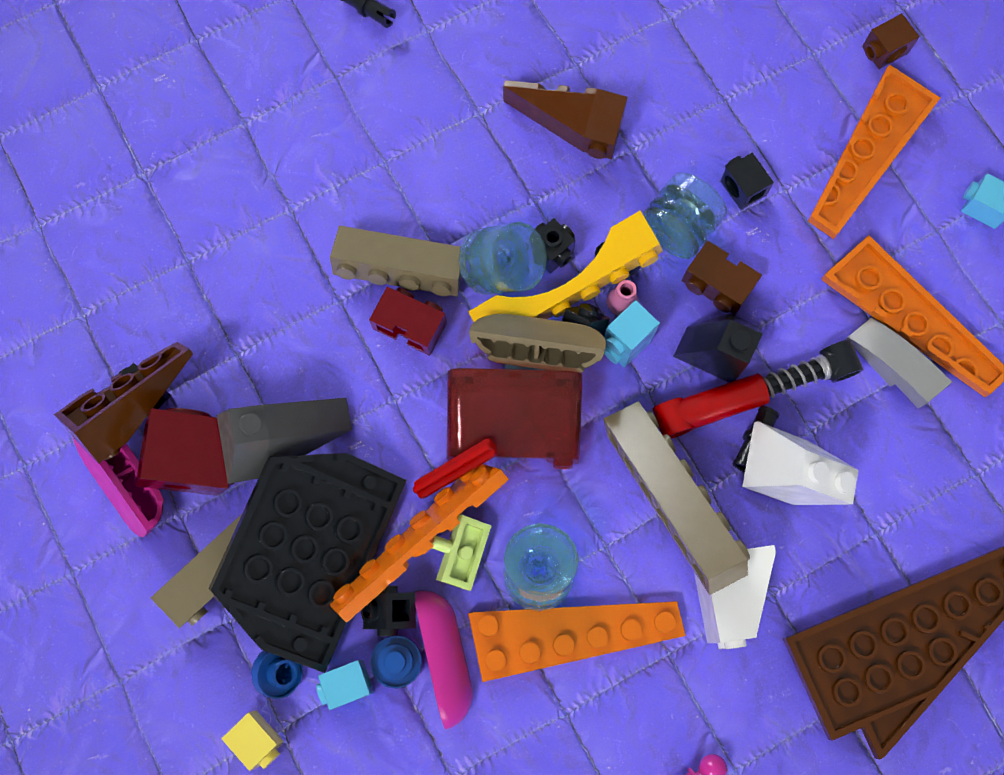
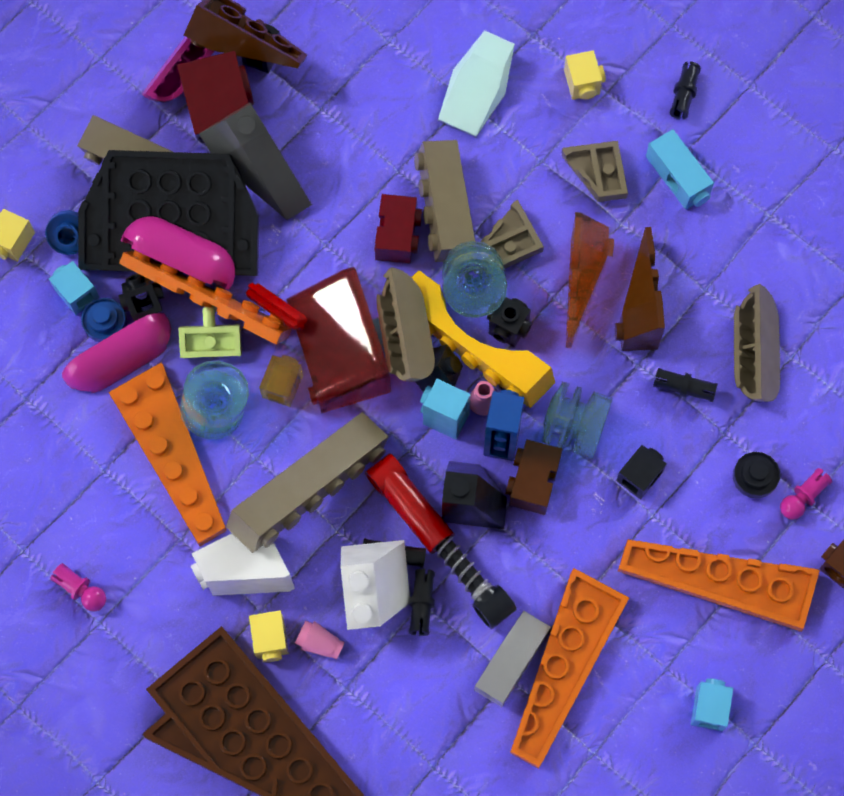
camera: 70 degrees right, 5 degrees down
none -> dark pink brick [121,216,235,290]
none -> light yellow brick [249,610,289,662]
none -> clear yellow brick [259,355,303,407]
none -> bright pink cone [294,620,345,660]
none -> black pin [409,569,435,636]
none -> light aqua piece [438,30,515,137]
none -> dark tan wing [477,200,544,275]
none -> blue brick [483,390,524,461]
none -> dark tan wing [562,141,628,202]
none -> light yellow brick [564,50,605,100]
none -> clear orange wedge [565,212,614,348]
none -> medium azure brick [646,129,714,210]
none -> black pin [653,368,718,402]
none -> black plate [733,452,780,499]
none -> dark tan brick [734,284,780,402]
none -> dark pink pin [780,468,832,520]

